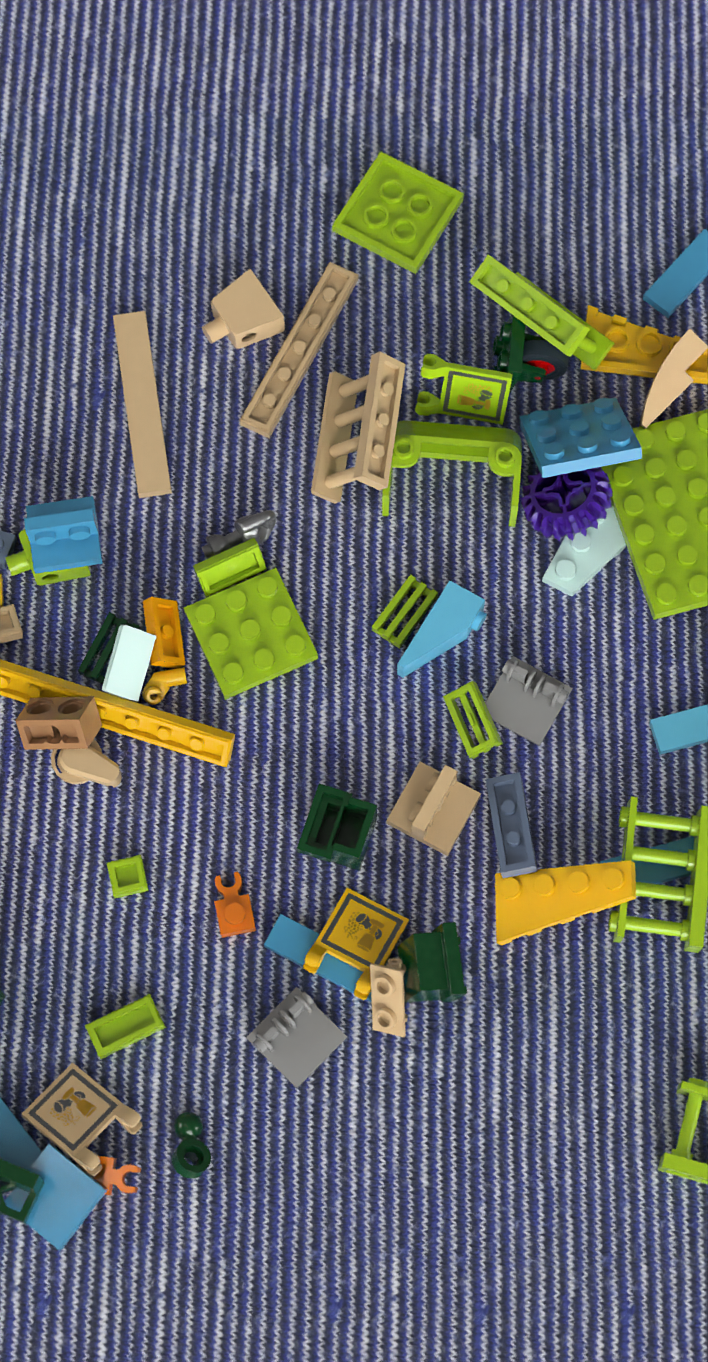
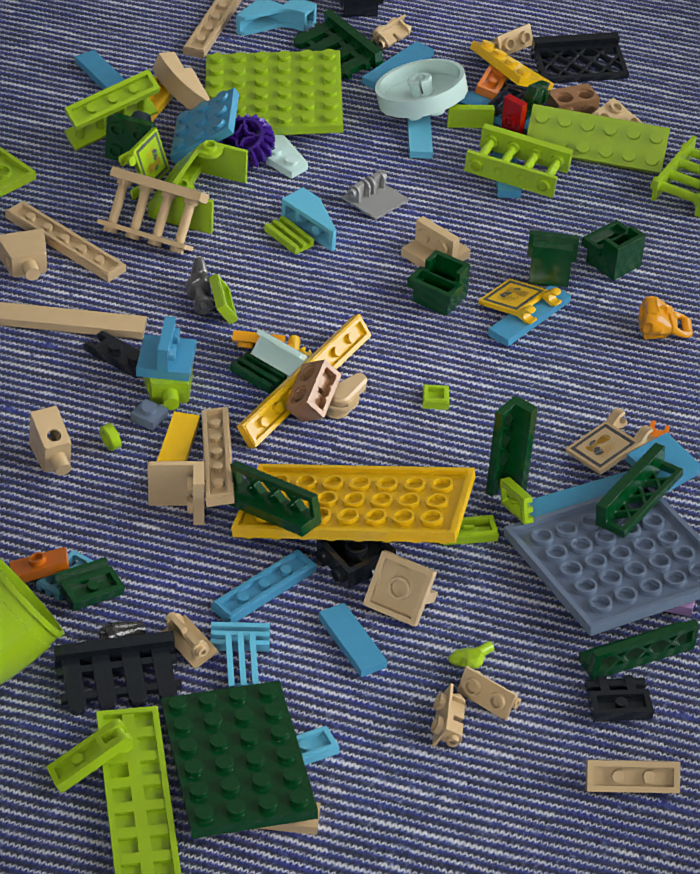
camera: 80 degrees left, 30 degrees down
lime tile [85,994,166,1059] -> none
dark green plate [172,1112,211,1179] -> none
lime plate [183,568,318,700] -> none
orange plate [214,872,256,938] -> none
light grey hinge [246,987,347,1089] -> none
tan hinge [370,958,408,1037] -> none
lime tile [443,681,503,759] -> none
sand blue plate [486,772,538,879] -> none
yellow wing [495,860,636,946] -> none
none -> black hinge [83,331,140,379]
none -> dark green plate [581,220,646,281]
none -> light orange piece [638,296,693,340]

